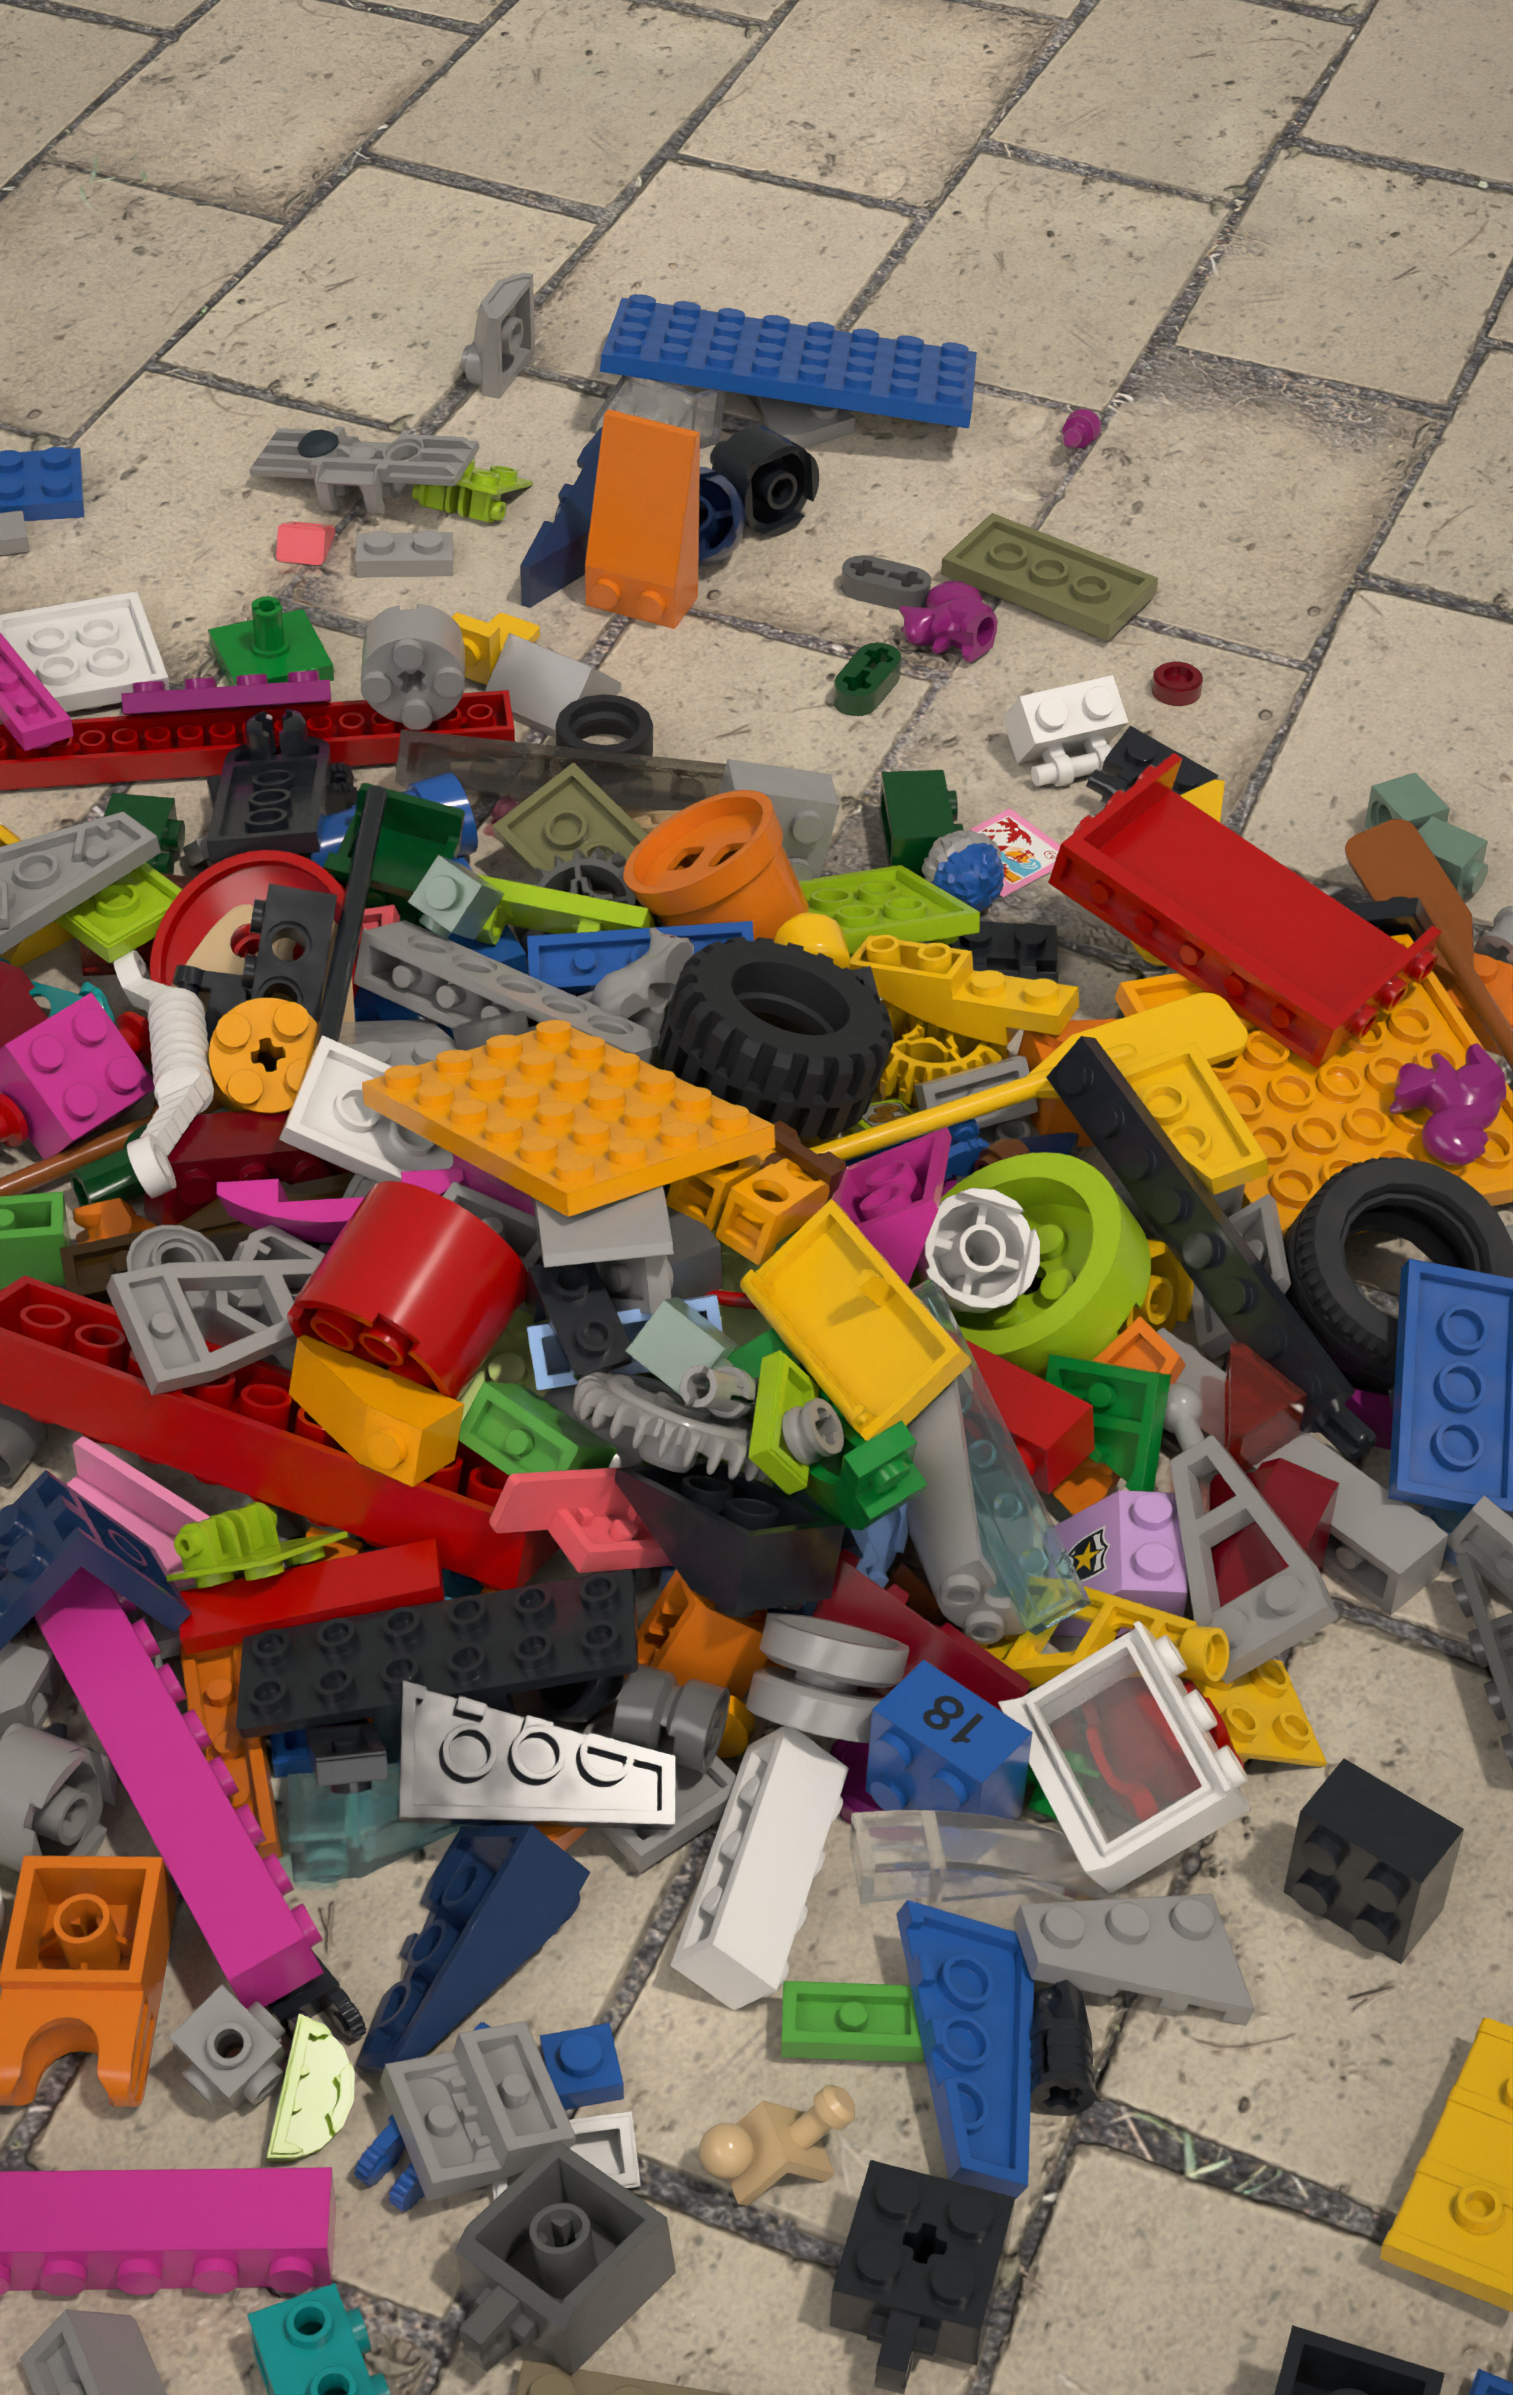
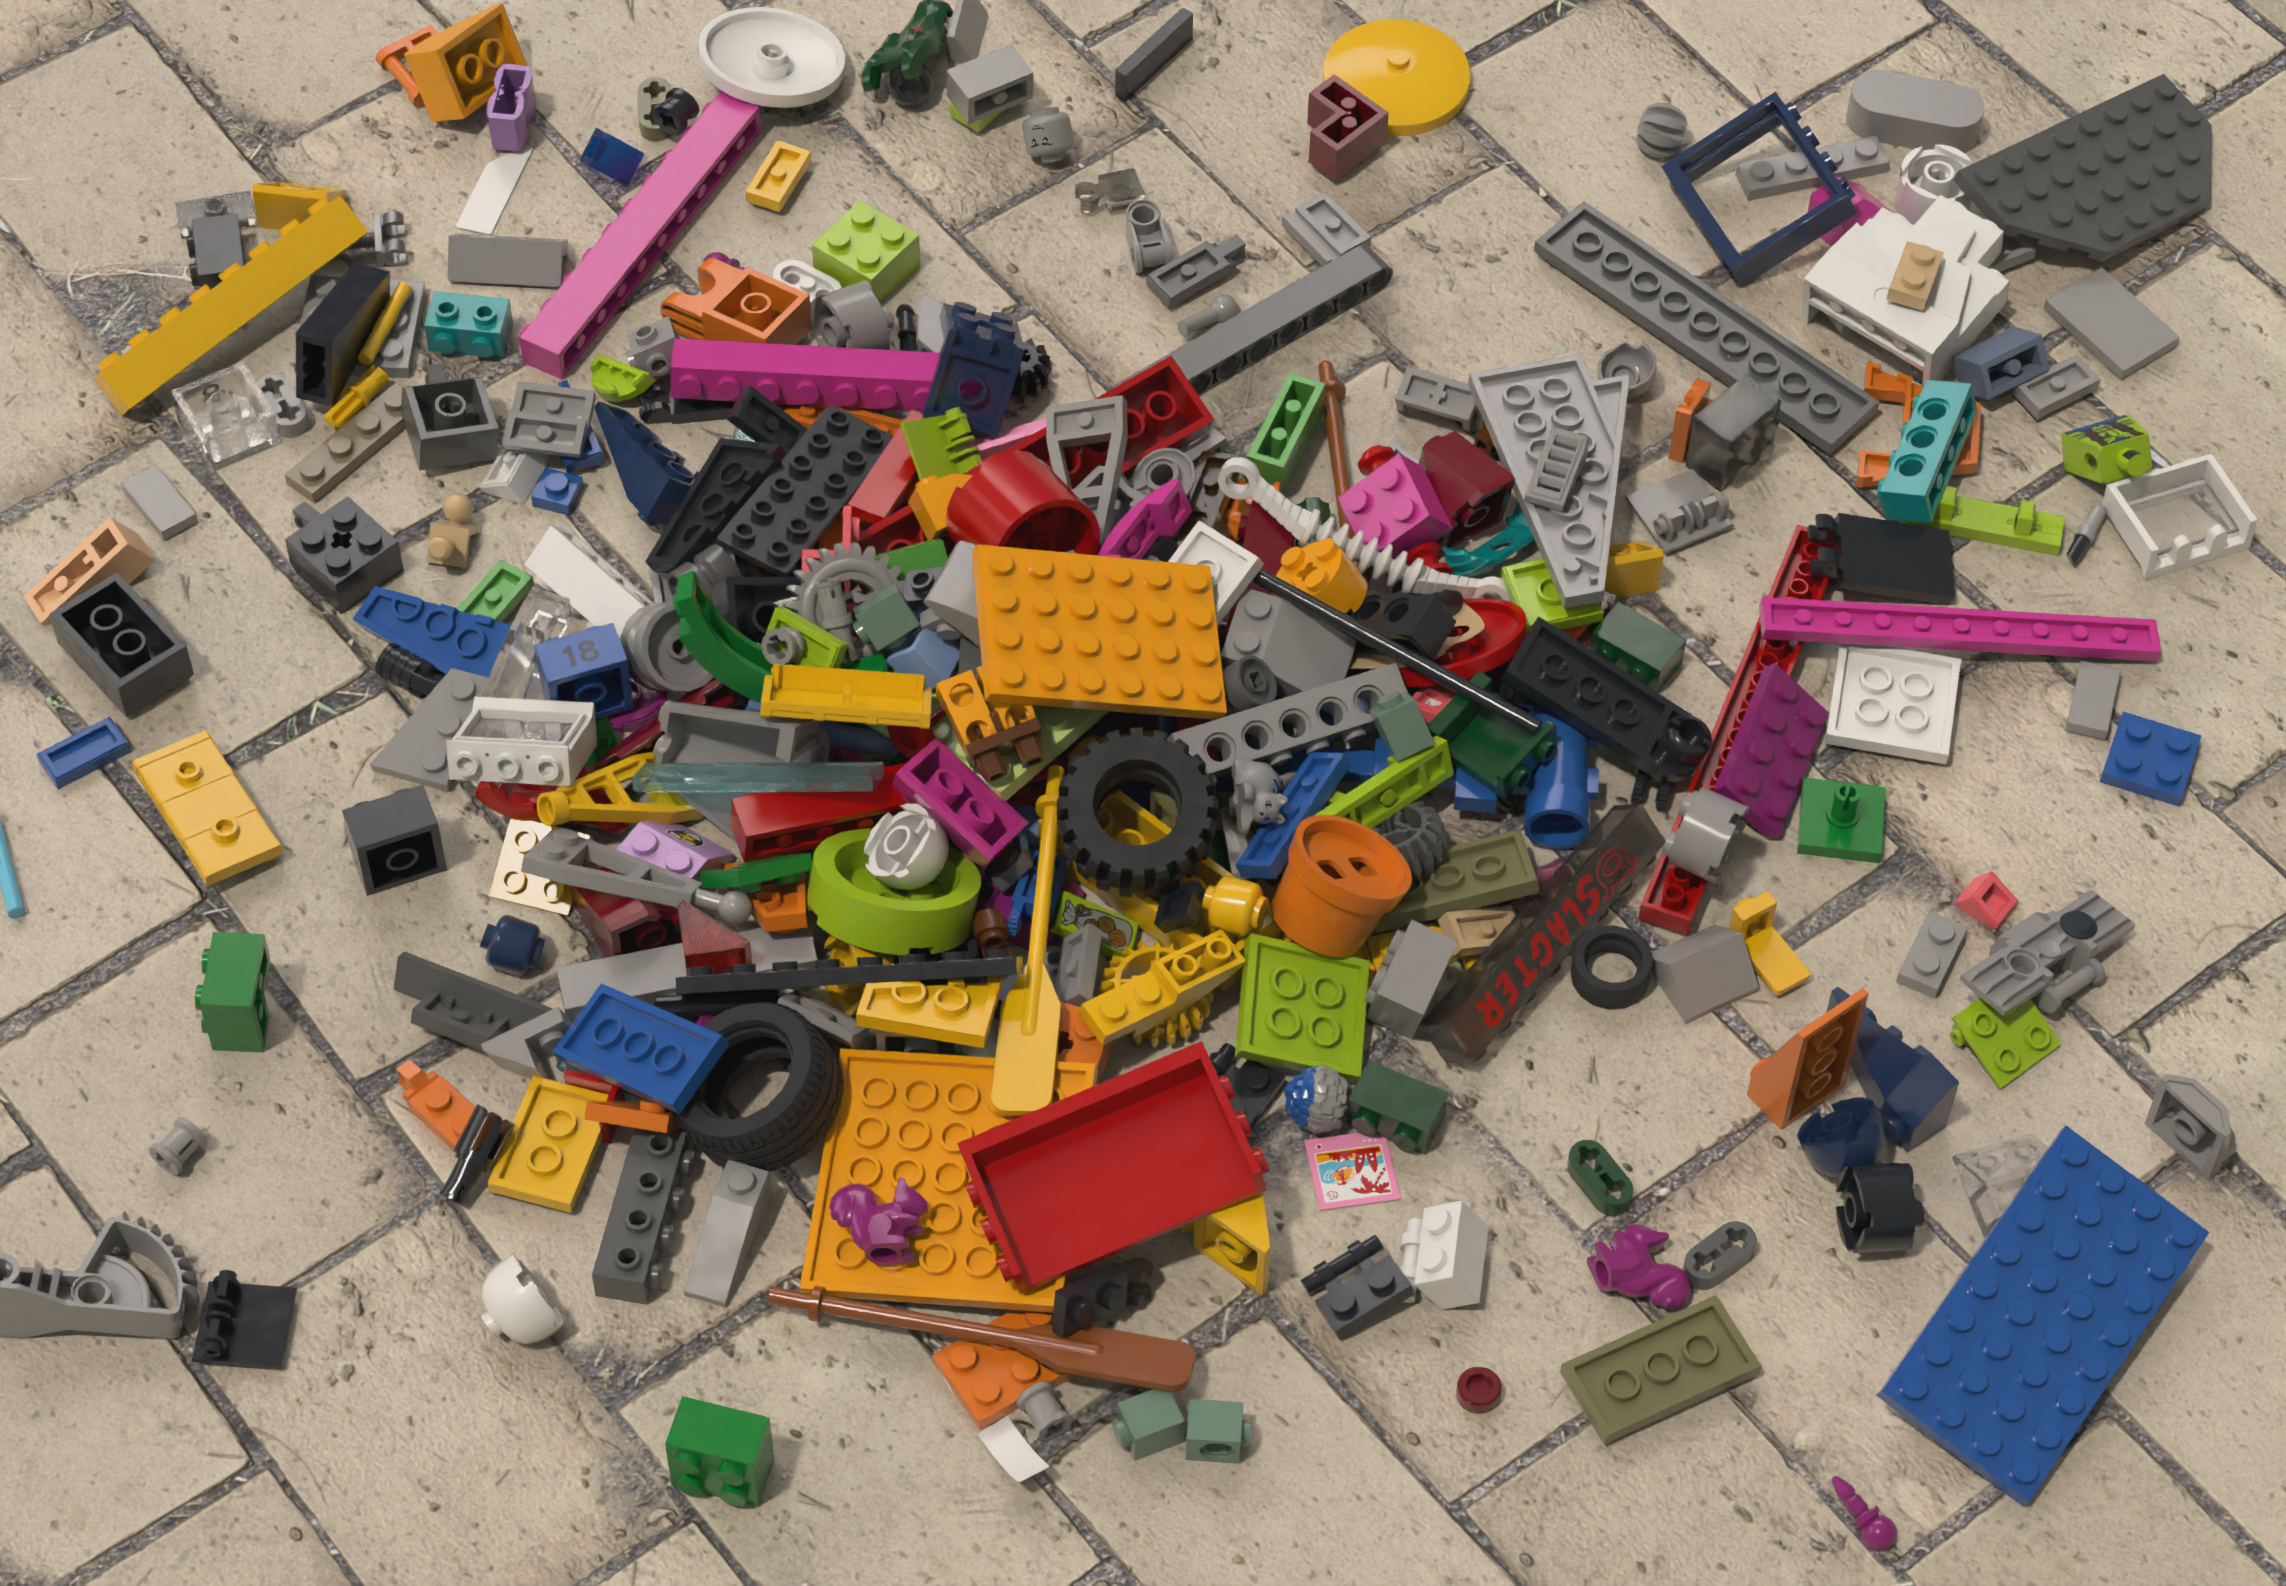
camera: 120 degrees right, 10 degrees up
none -> dark blue head [480,915,546,976]

